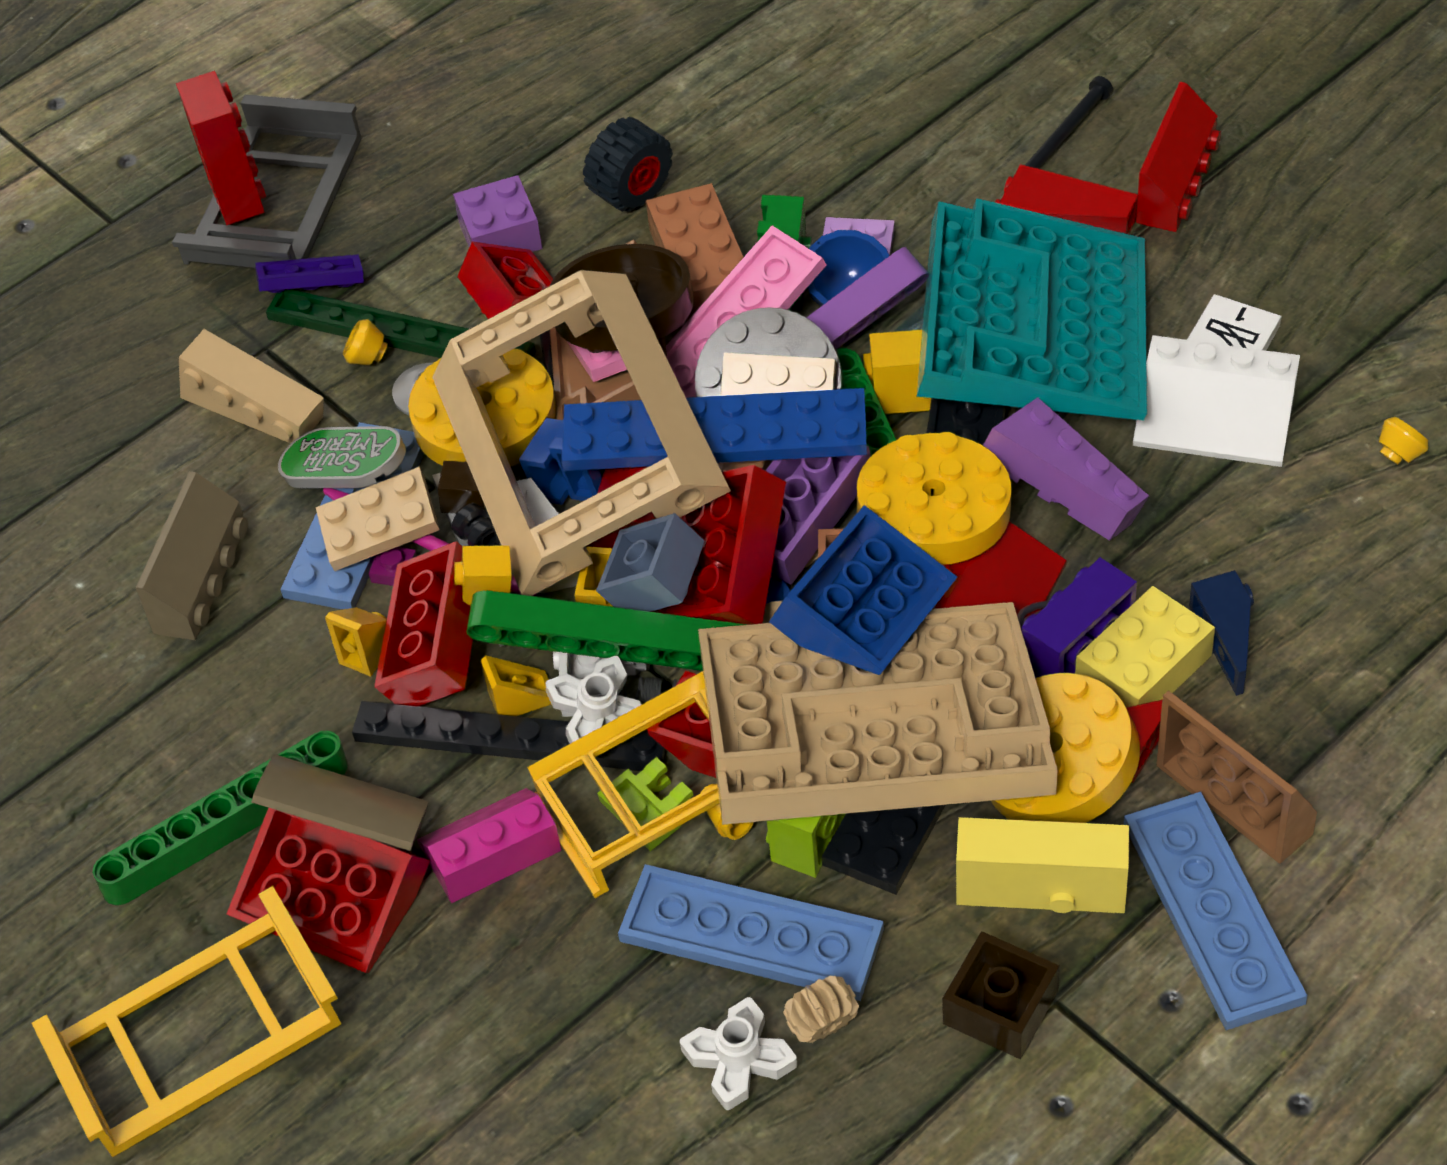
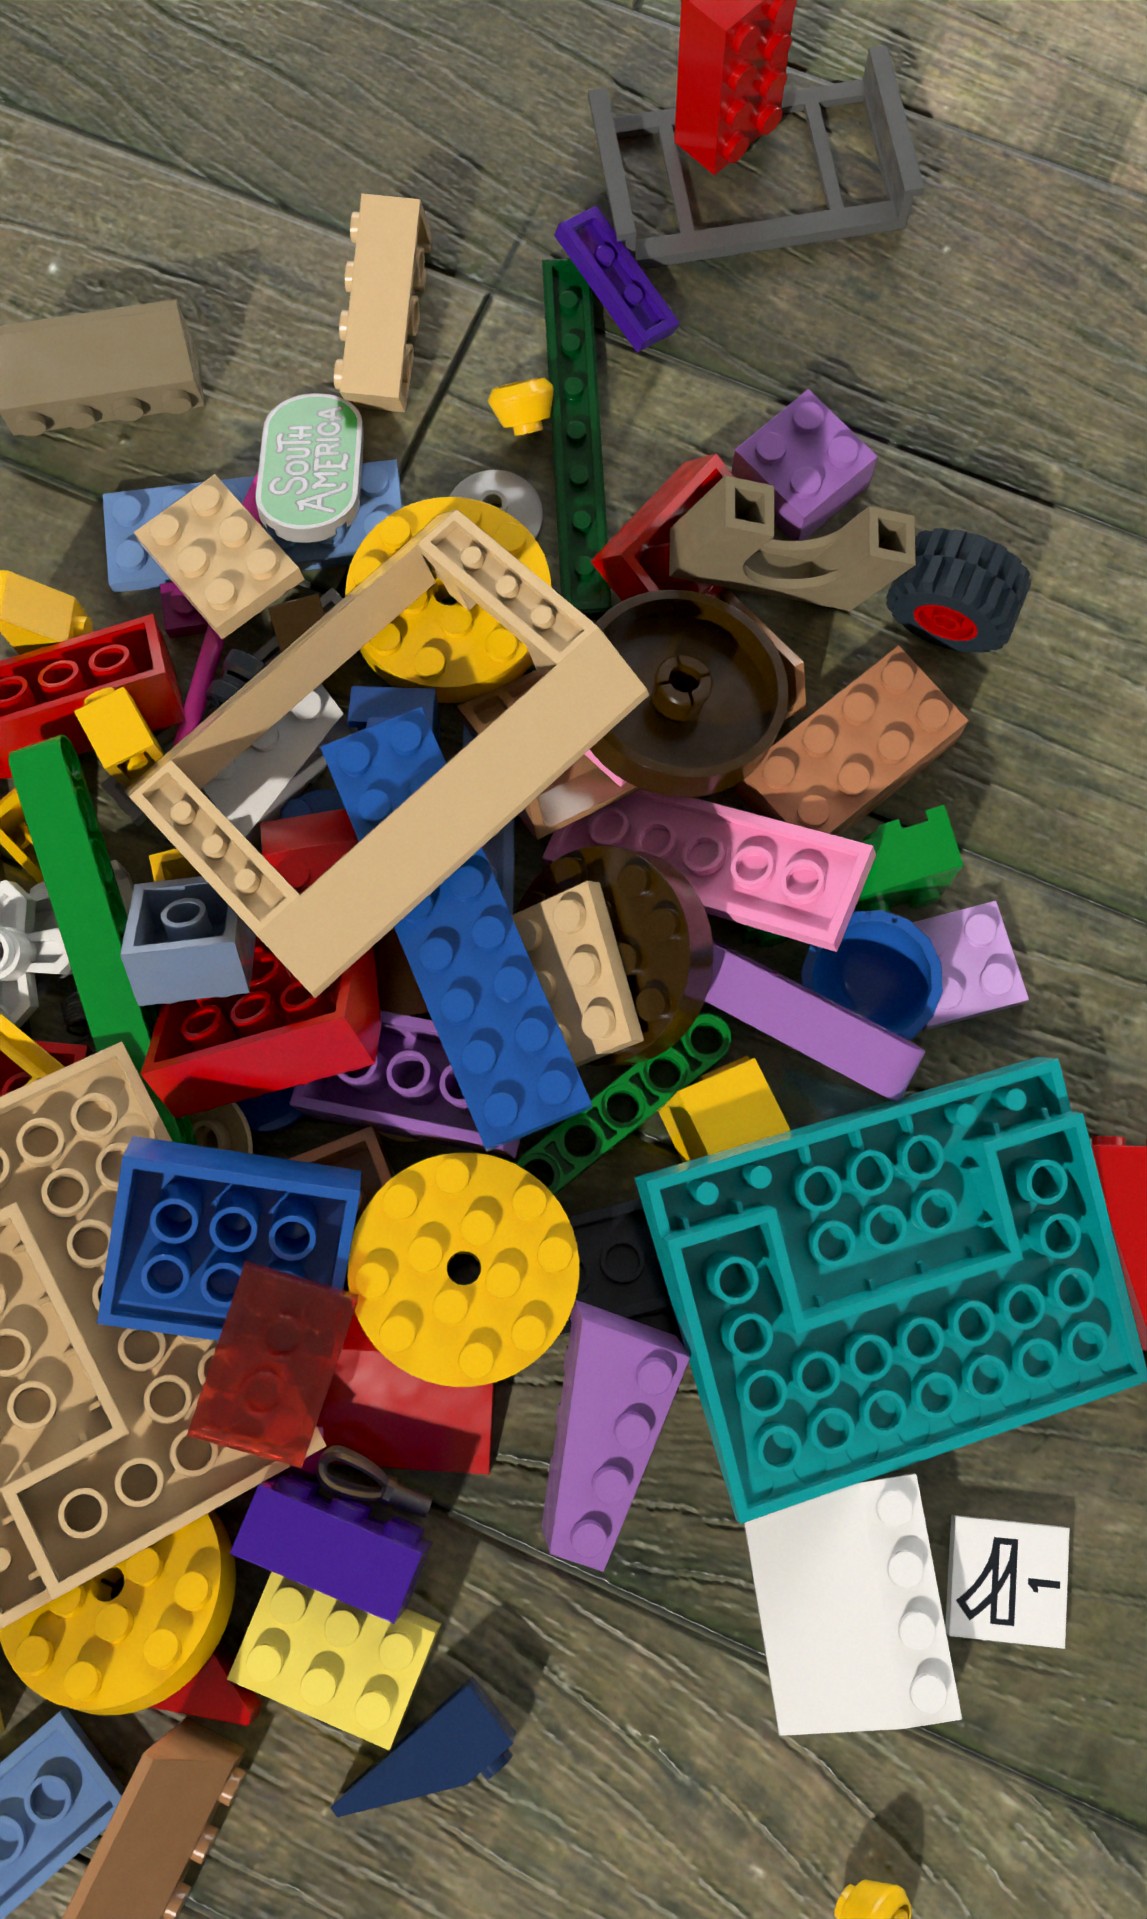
camera: 65 degrees right, 25 degrees up
none -> clear red plate [187,1261,358,1468]
none -> dark tan arch [669,475,916,611]

